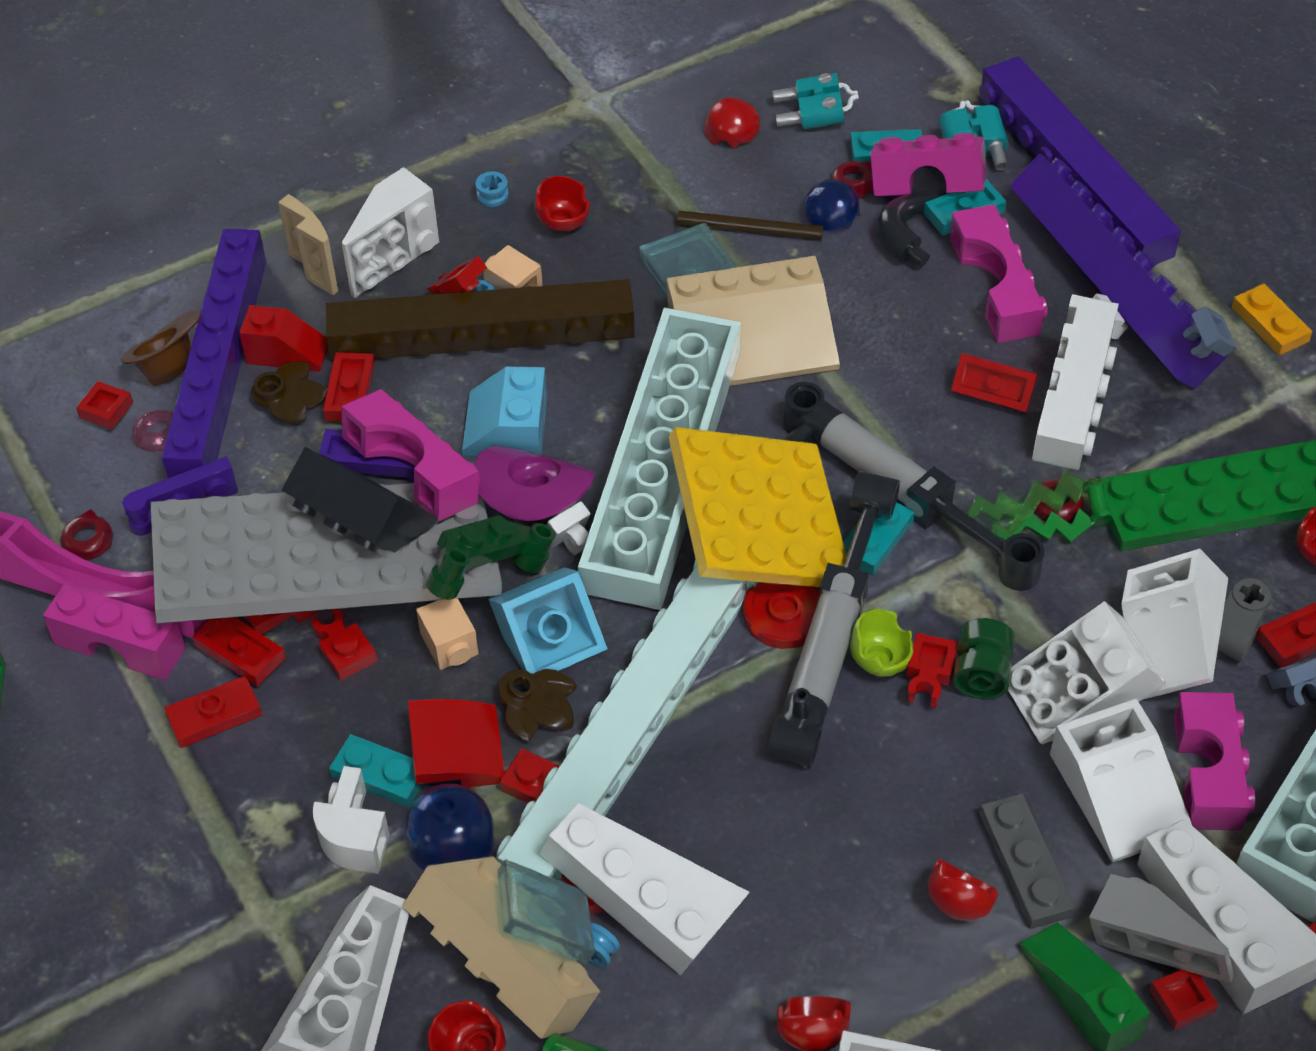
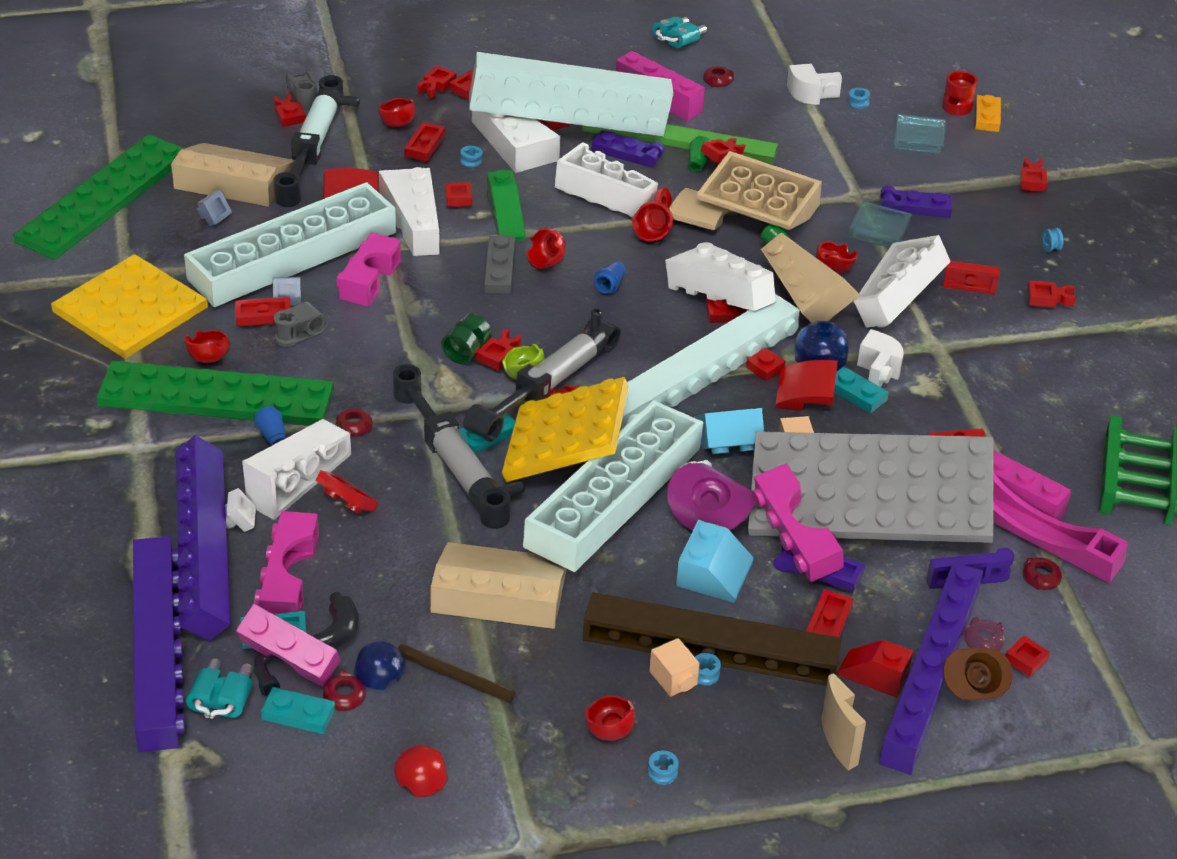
camera: 165 degrees left, 10 degrees down
dark brown plate [251,362,328,423] -> none
black slope [281,447,438,553] -> none
white slope [342,167,439,298] -> none
red plate [426,256,487,295] -> none
dark green plate [426,515,555,600] -> none
dark brown plate [498,669,577,742] -> none
clear light blue tile [498,859,595,964] -> none
clear light blue tile [639,223,737,294] -> none
teal piece [772,73,859,130] -> none
piece [968,471,1113,543] -> none
white slope [1008,601,1166,745] -> none
white slope [1050,699,1192,863] -> none
light grey slope [1089,874,1234,984] -> none
white slope [1122,549,1228,700] -> none
sand blue tile [1183,306,1238,358] -> none
light orange plate [1231,284,1313,356] -> none
none -> blue cone [254,406,287,446]
none -> blue cone [594,261,626,294]

